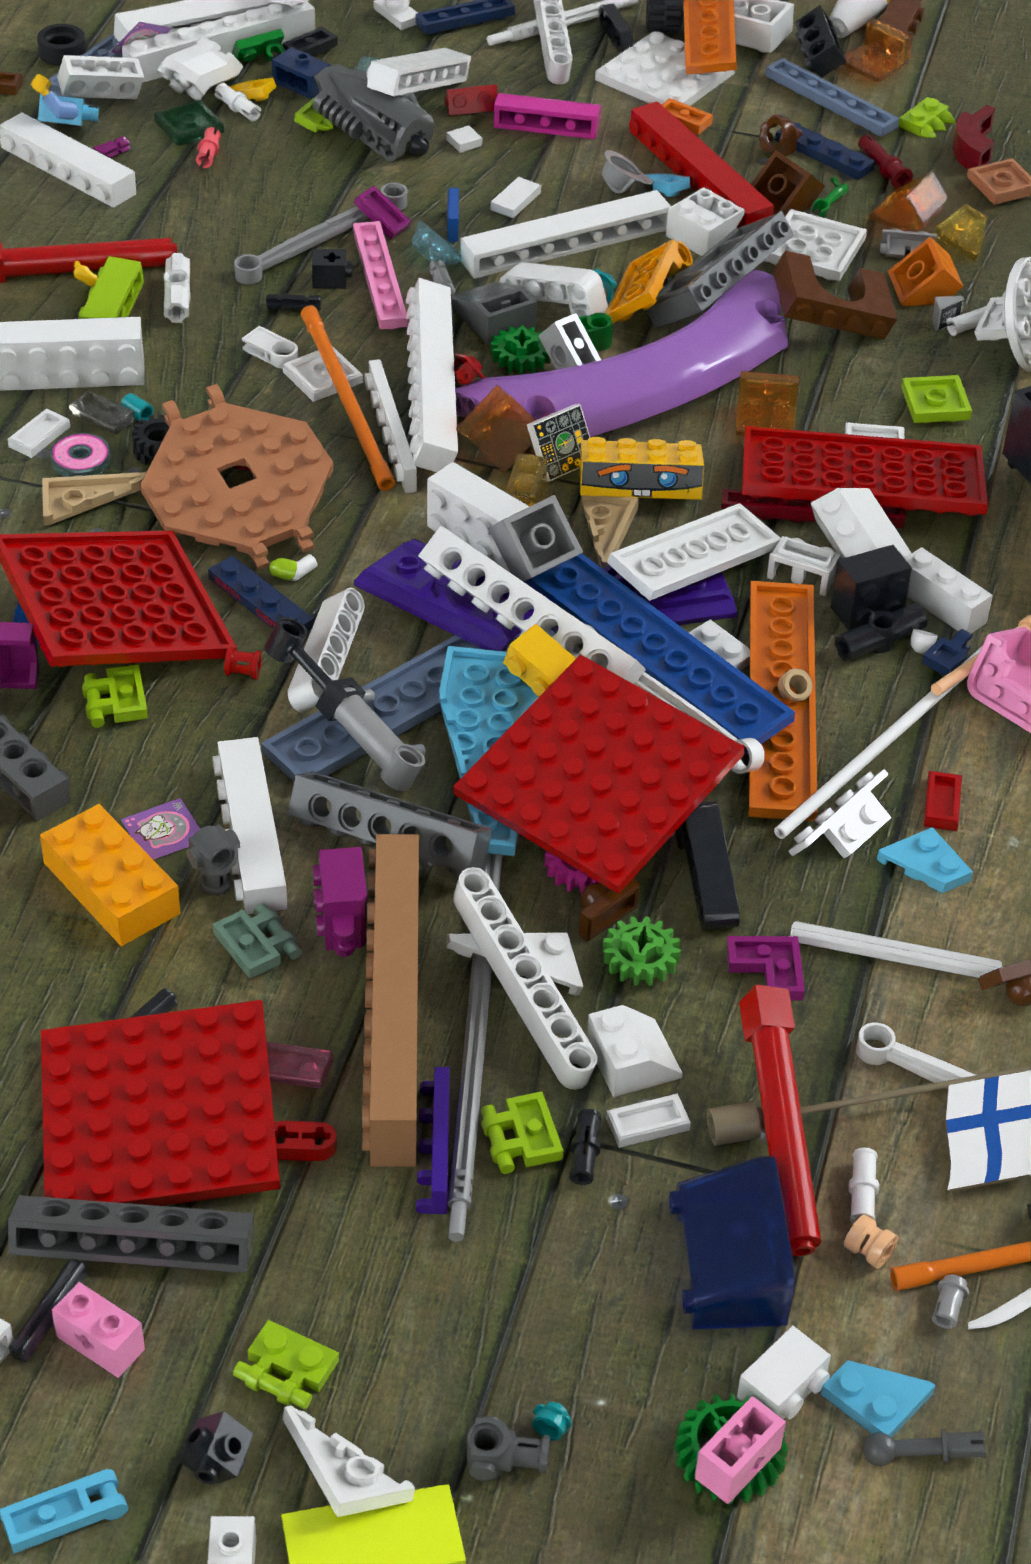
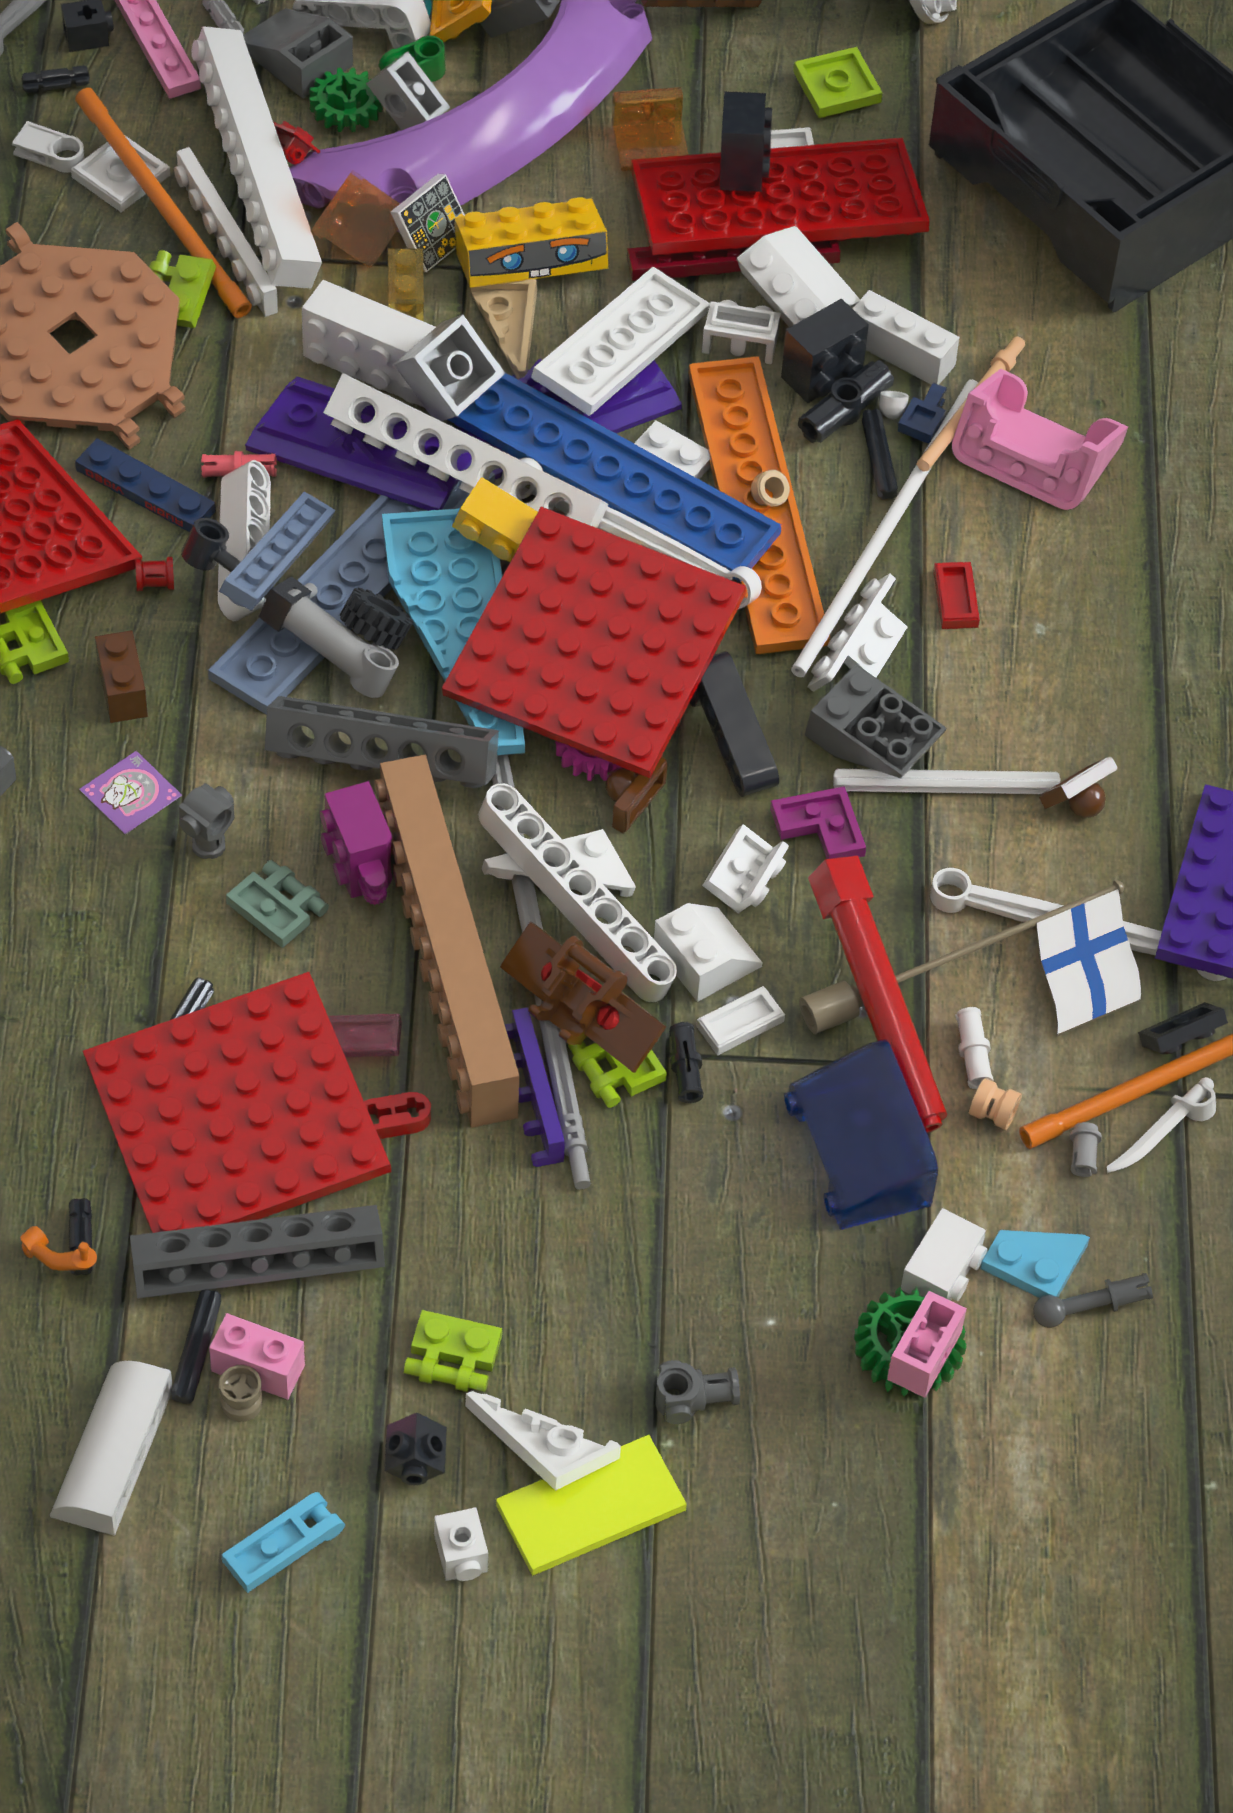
camera: 15 degrees left, 10 degrees up
light orange brick [40,804,181,947] -> none
white brick [212,737,287,914] -> none
arm [269,554,317,582] -> none
teal plate [532,1402,572,1441] -> none
bright green gear [602,916,681,986] -> none
medium azure wing [877,827,973,893] -> none
none -> reddish brown brick [95,630,148,723]
none -> lime plate [149,250,216,328]
none -> coral pin [201,451,277,478]
none -> sand blue plate [219,491,336,611]
none -> dark tan wheel [219,1365,262,1422]
none -> black tyre [339,587,413,650]
none -> reddish brown piece [500,921,667,1073]
none -> white bracket [702,824,789,914]
none -> black brick [720,91,772,192]
none -> dark grey slope [805,664,947,778]
none -> black axle [862,408,898,500]

